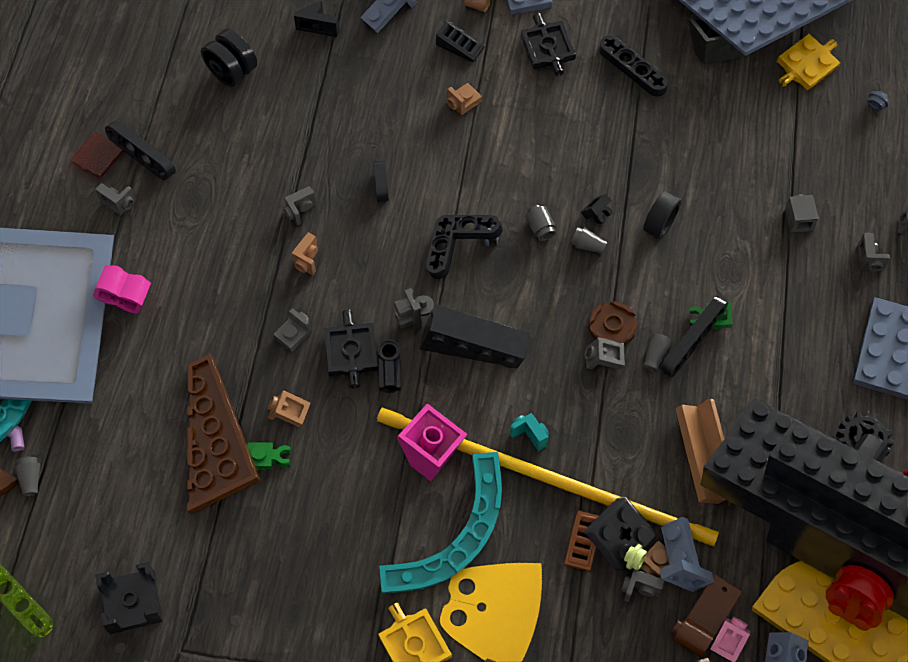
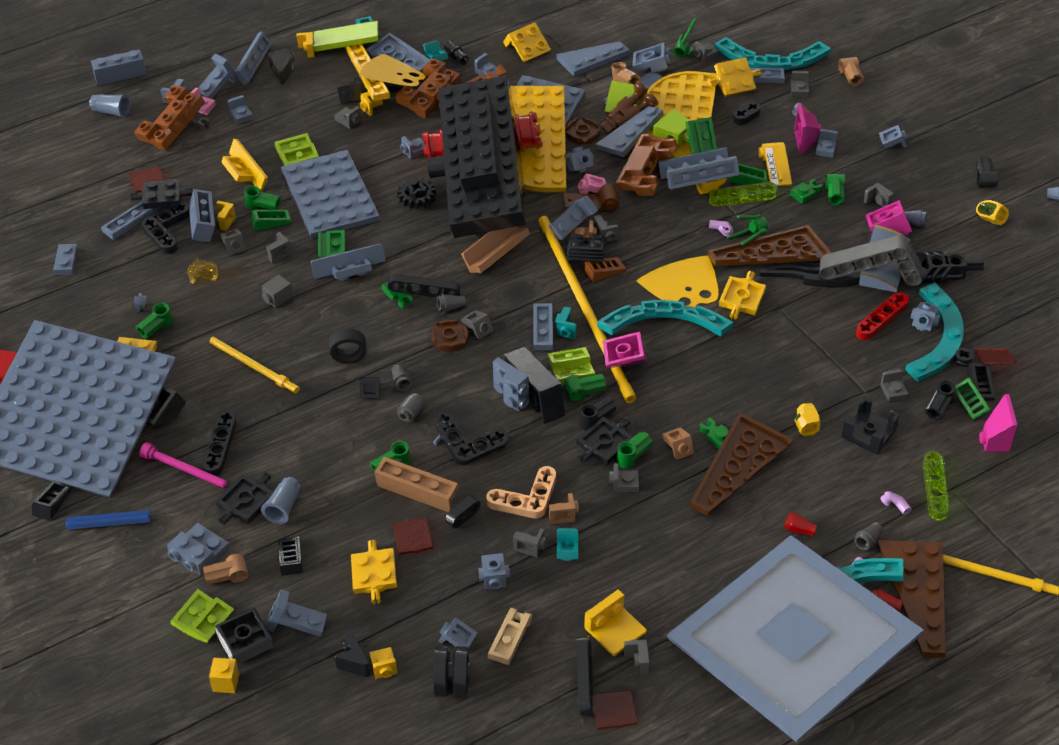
camera: 130 degrees left, 15 degrees down
dark pink brick [93,265,151,314] -> none
dark grey hips [394,288,434,331] -> none
medium nougat bracket [447,83,482,116] -> none
yellowish green plate [624,544,647,571] -> none
none -> green piece [135,303,173,339]
none -> dark pink piece [139,442,228,488]
none -> clear yellow bracket [187,258,218,283]
none -> yellow bar [209,337,300,394]
none -> sand blue plant [261,477,301,524]
none -> sand blue bracket [311,243,386,280]
none -> green plate [318,230,346,259]
none -> yellow plate [351,540,397,604]
none -> yellow bracket [369,647,398,679]
none -> green piece [370,441,411,472]
none -> medium nougat panel [374,457,459,512]
none -> clear red piece [392,518,433,555]
none -> sand blue bracket [438,618,477,648]
none -> sand blue brick [478,553,510,589]
none -> light nougat beam [486,466,556,519]
none -> tan plate [488,608,532,665]
none -> sand blue plate [493,357,529,412]
none -> sand blue plate [533,303,553,350]
none -> lime slope [548,347,595,385]
none -> teal bracket [557,528,578,561]
none -> green piece [564,374,606,401]
none -> yellow bracket [584,590,646,656]
none -> green piece [617,432,653,469]
none -> red cone [784,512,817,537]
none -> yellow rock [795,403,821,436]
none -> lavender arm [881,491,912,515]

